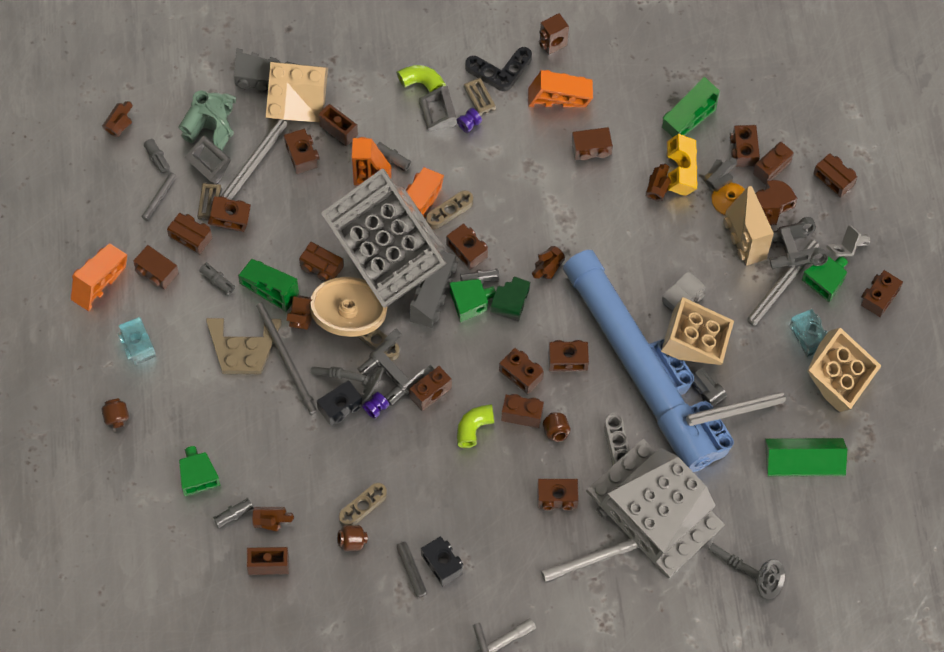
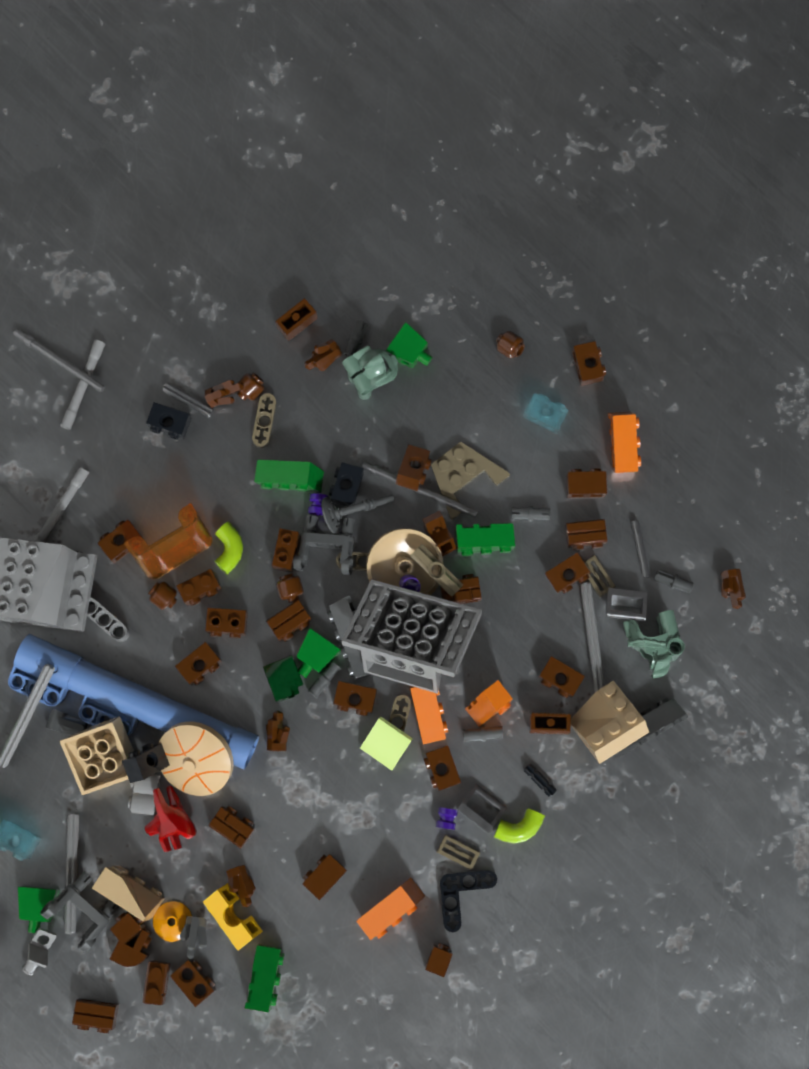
camera: 145 degrees right, 15 degrees up
none -> black brick [122,743,170,783]
none -> clear orange windscreen [124,503,213,579]
none -> red piece [144,786,197,852]
none -> tan dish [158,722,234,796]
none -> reddish brown rock [205,380,243,408]
none -> reddish brown brick [208,805,255,849]
none -> green wedge [254,460,324,493]
none -> reddish brown brick [266,600,312,642]
none -> reddish brown head [276,573,304,603]
none -> sand green helmet [342,346,398,400]
none -> yellowish green slope [360,716,413,770]
none -> reddish brown brick [396,444,432,491]
none -> dark purple wheel [399,574,421,592]
none -> dark tan piece [410,544,463,597]
none -> reddish brown brick [424,746,461,791]
none -> black axle [524,764,557,797]
none -> reddish brown brick [572,341,606,386]

